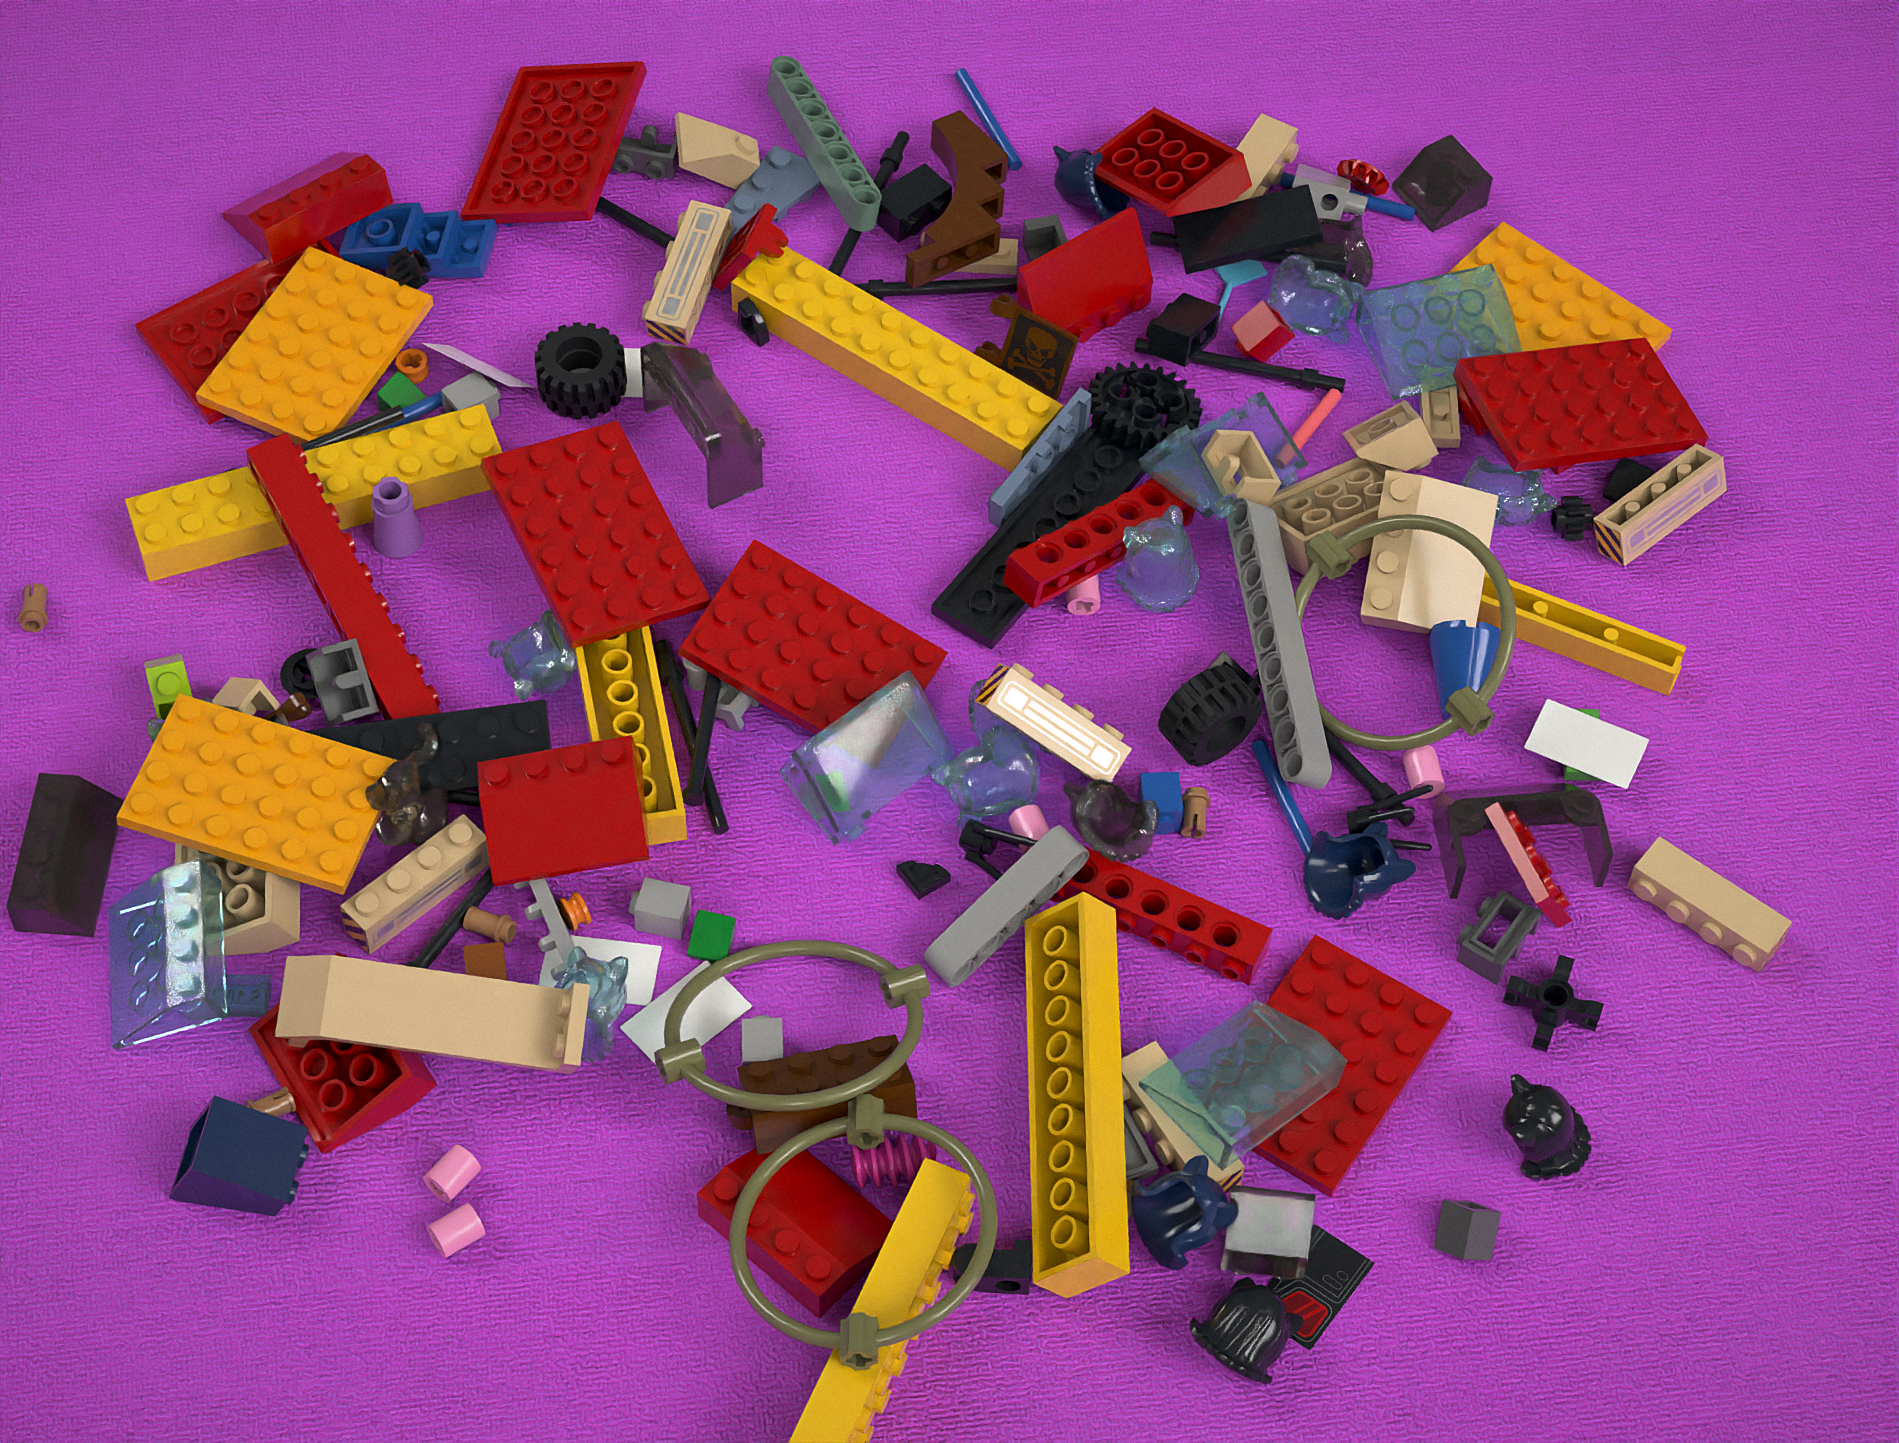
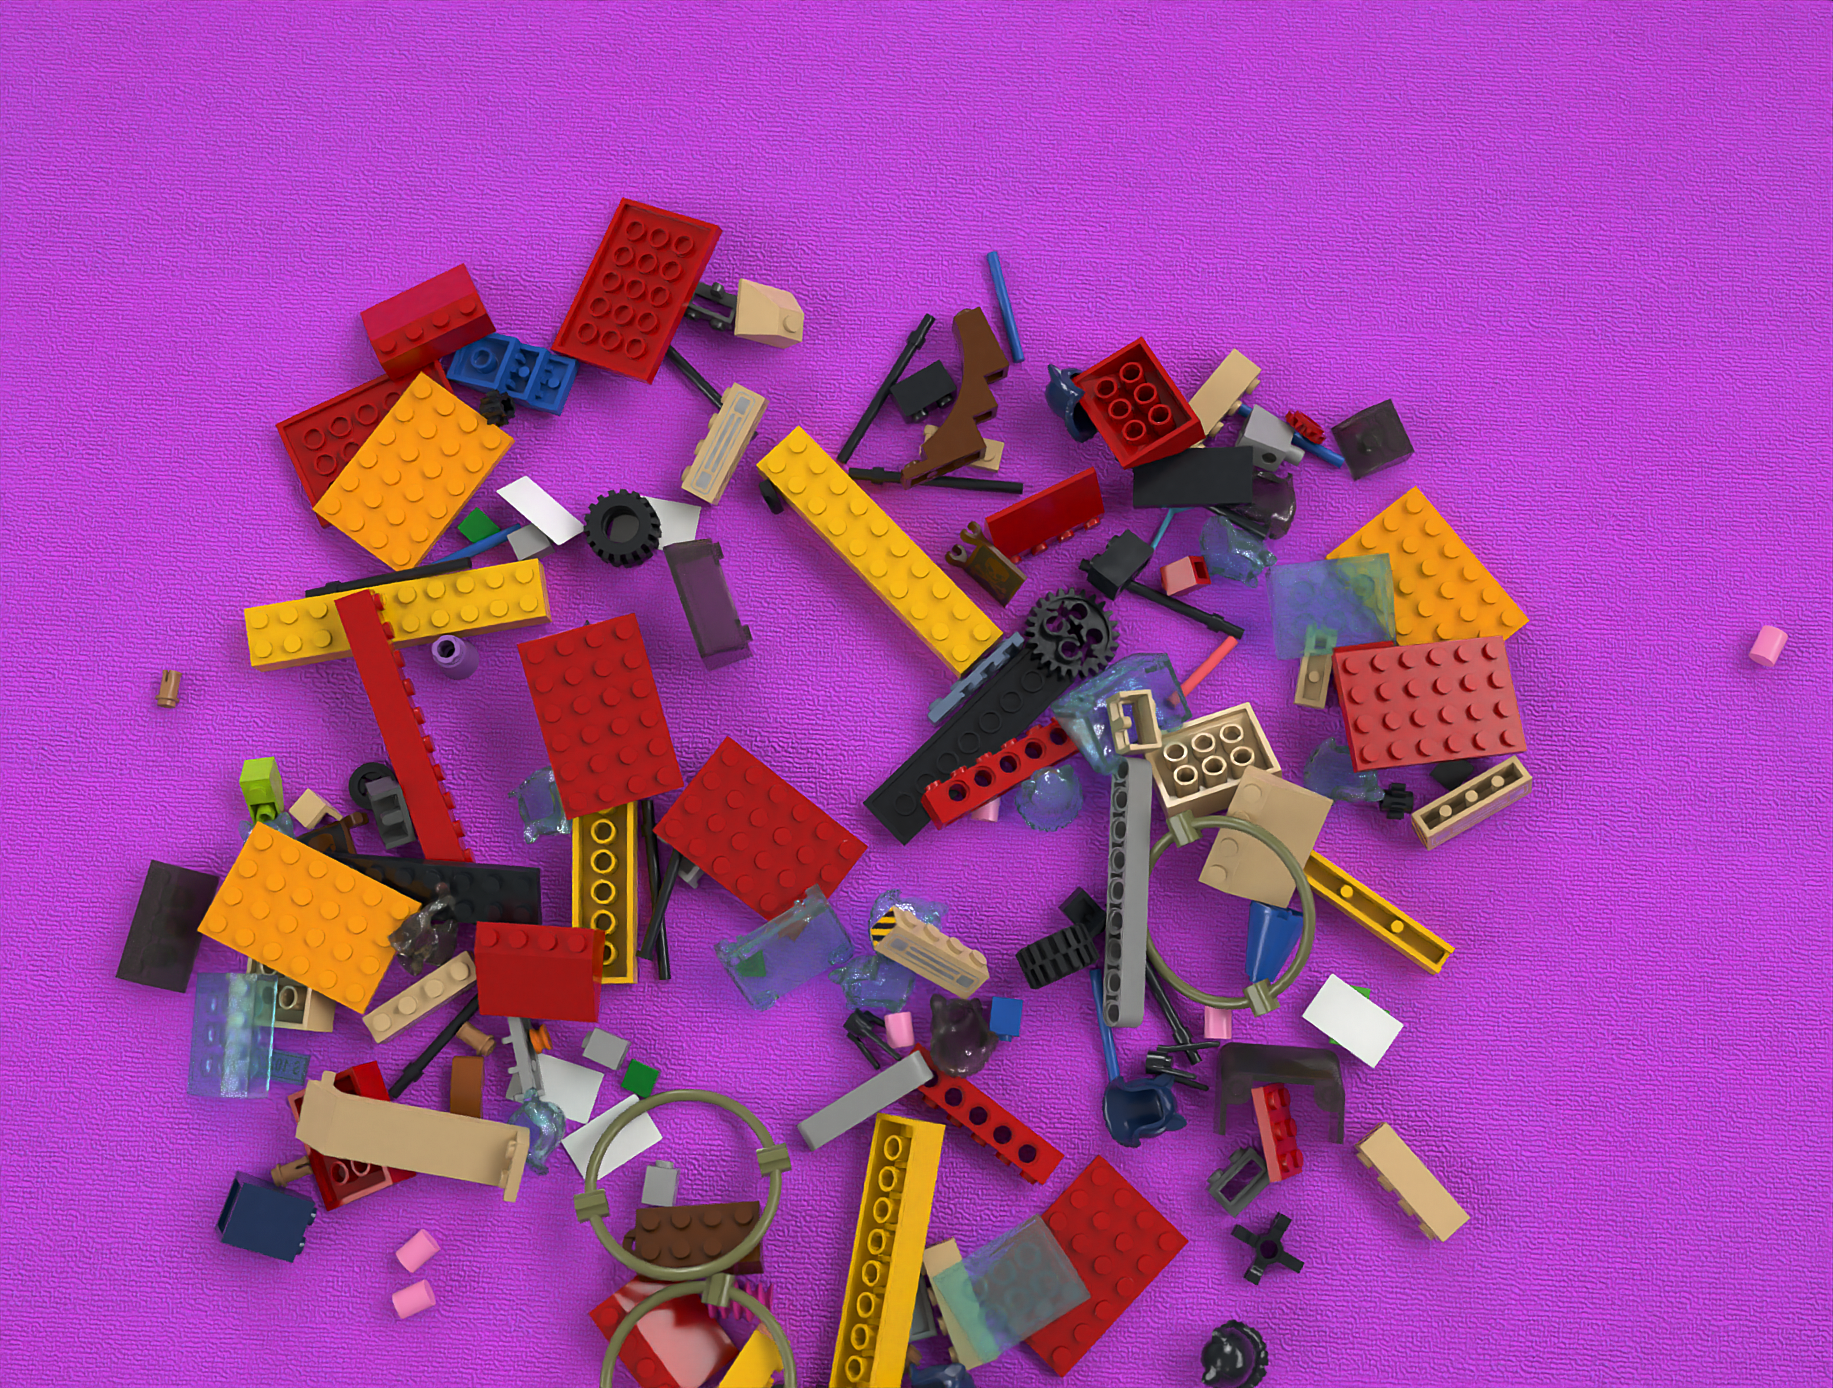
camera: 15 degrees right, 25 degrees up
orange bush [396,348,429,384] -> none
red piece [712,202,789,291] -> none
sand blue wing [723,145,823,253] -> none
sand green beam [767,56,882,232] -> none
black tile [896,860,951,900] -> none
dark grey panel [1022,214,1068,263] -> none
medium nougat pin [1181,787,1211,839] -> none
tan slope [1341,400,1439,471] -> none

